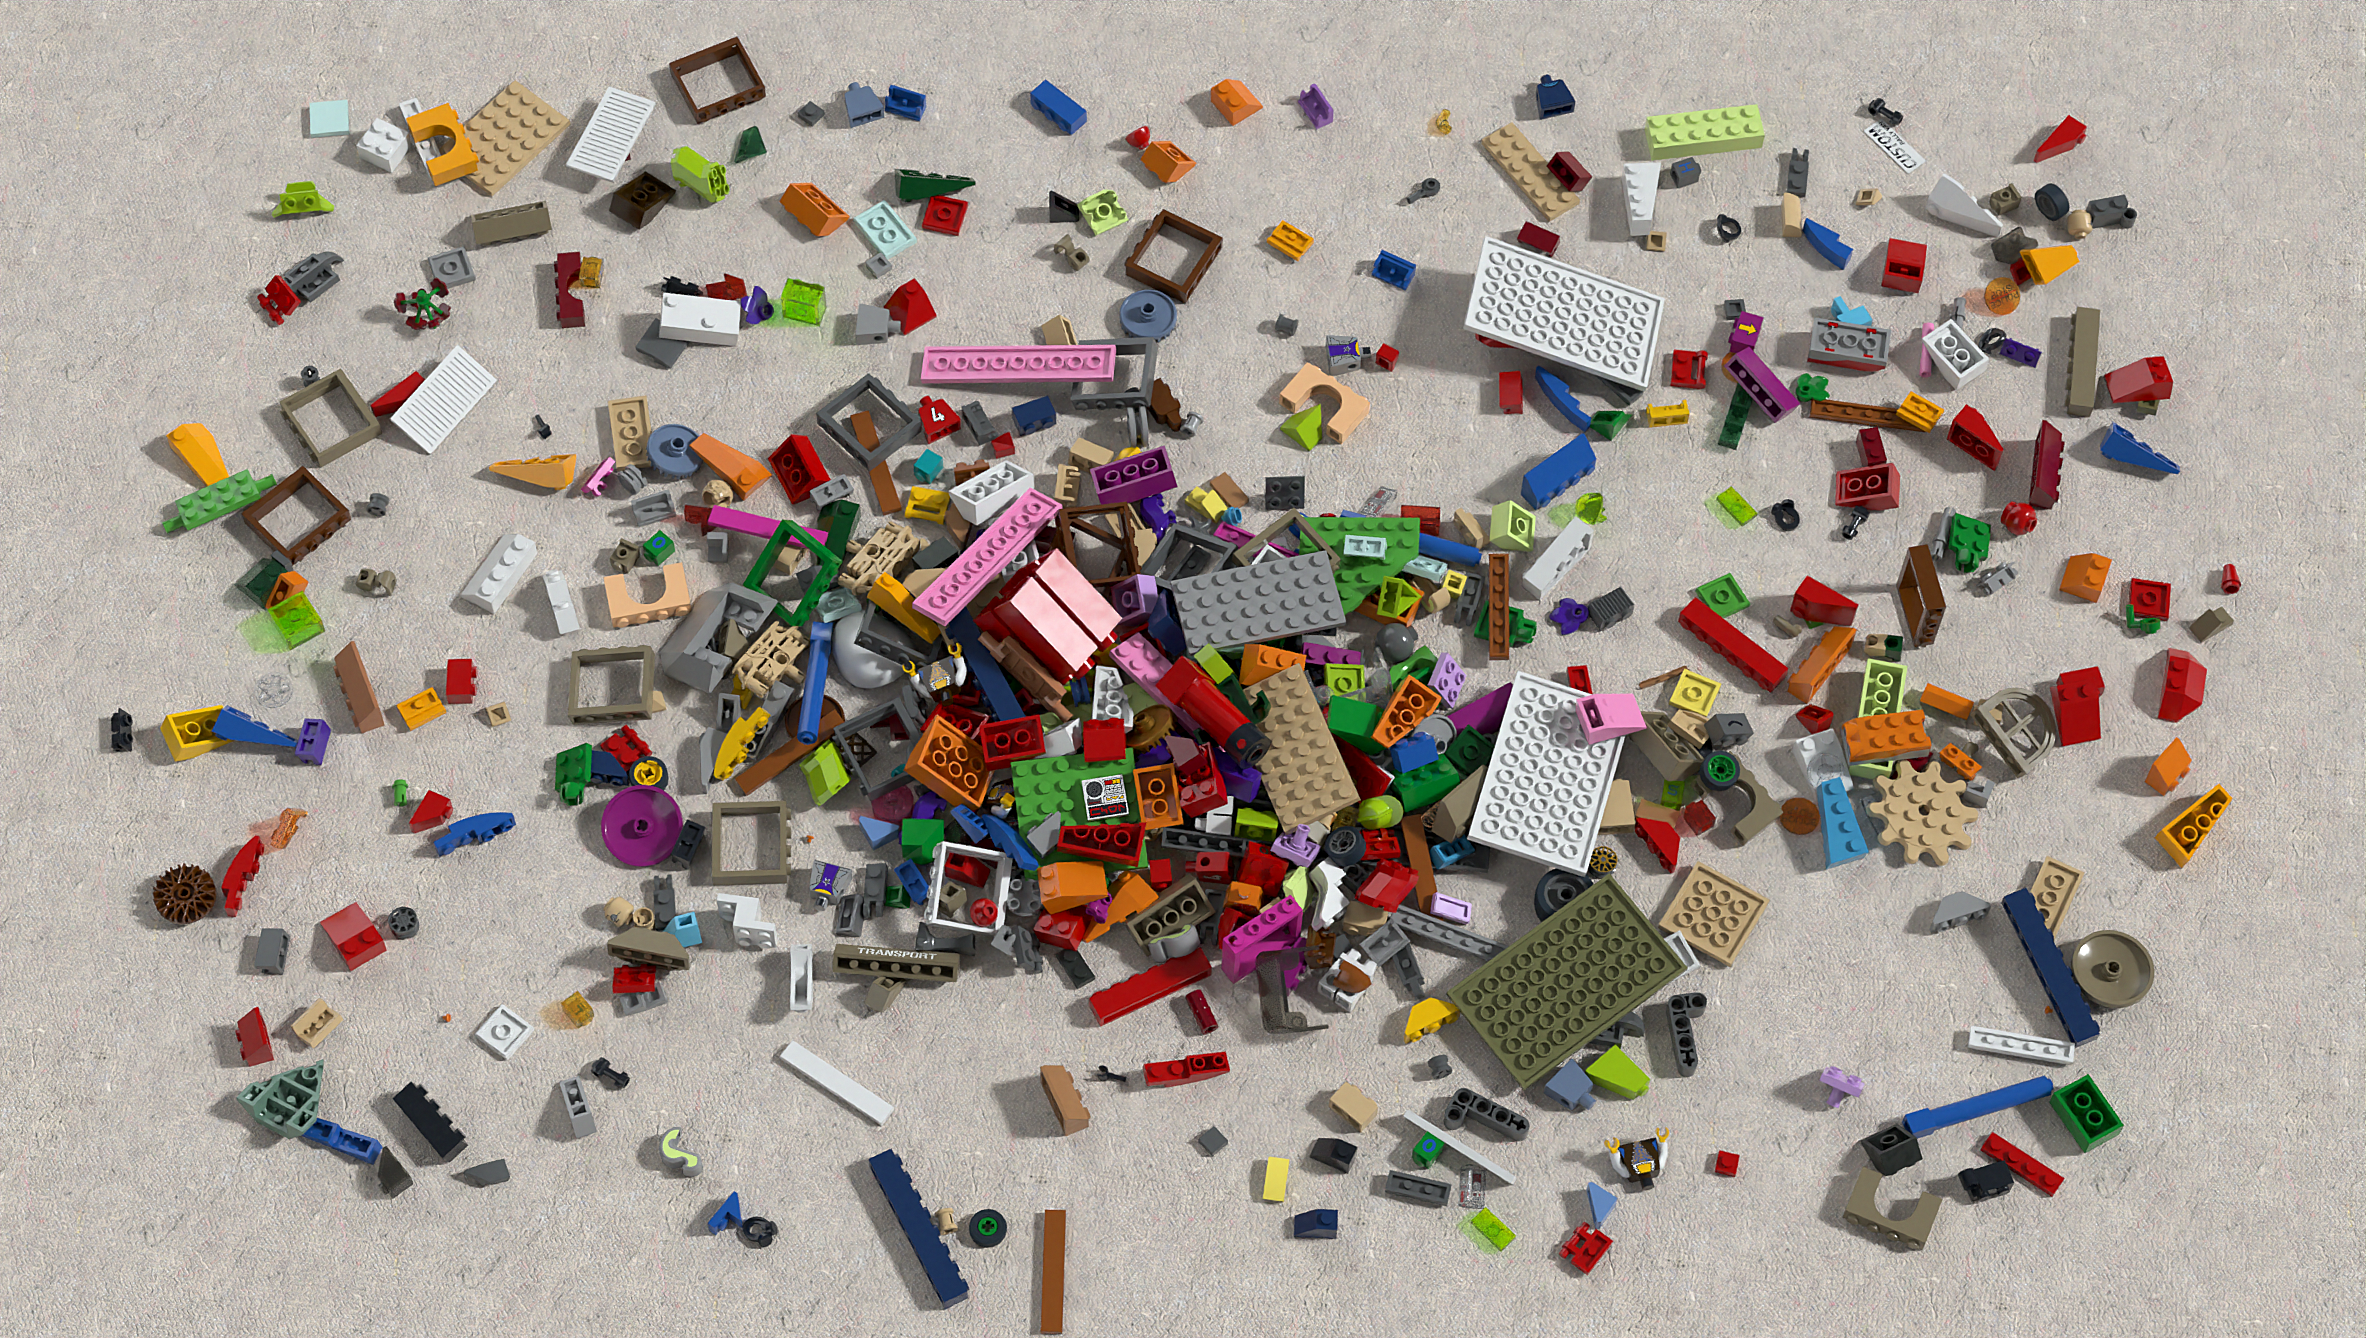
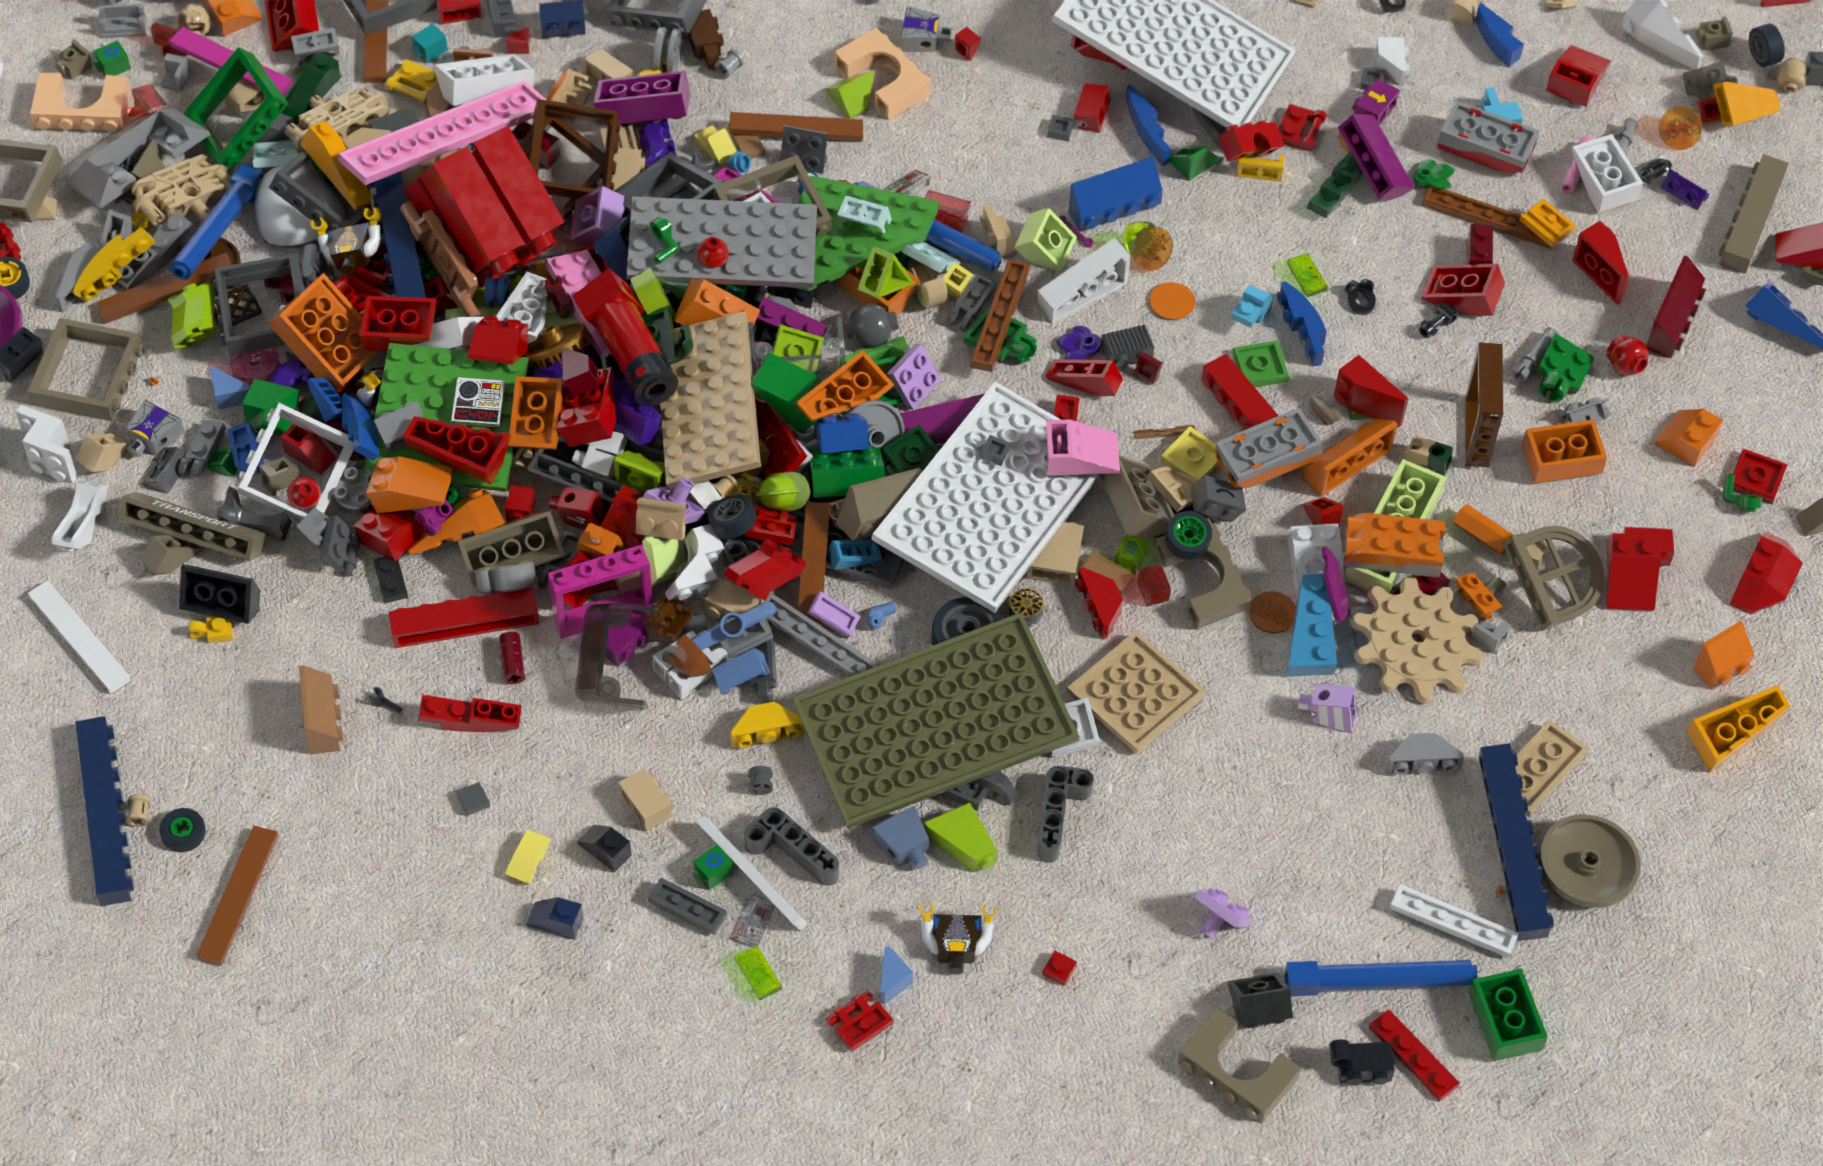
camera: 15 degrees right, 5 degrees down
none -> tan slope [76,433,131,473]
none -> clear red slope [127,84,168,117]
none -> black slope [179,564,260,624]
none -> yellow plate [189,616,233,643]
none -> orange piece [545,72,567,101]
none -> dark red plate [545,275,572,319]
none -> tan plate [636,497,686,540]
none -> green plate [649,217,679,264]
none -> medium blue piece [691,602,776,650]
none -> red brick [696,237,729,268]
none -> medium blue hinge [712,648,770,694]
none -> dark orange tile [729,112,863,141]
none -> medium blue arm [867,601,896,630]
none -> dark grey tile [979,435,1012,466]
none -> red slope [1045,359,1123,396]
none -> dark grey tile [1047,115,1074,142]
none -> magenta hinge [1058,215,1093,248]
none -> clear orange piece [1133,226,1173,271]
none -> dark red tile [1134,352,1163,384]
none -> orange piece [1150,282,1195,320]
none -> light grey piece [1215,407,1323,488]
none -> red arch [1218,120,1285,161]
none -> medium azure brick [1231,285,1273,328]
none -> blue slope [1277,281,1327,367]
none -> lavender torso [1298,684,1357,733]
none -> magenta tile [1321,546,1350,622]
none -> white slope [1375,37,1410,85]
none -> orange brick [1522,419,1607,483]

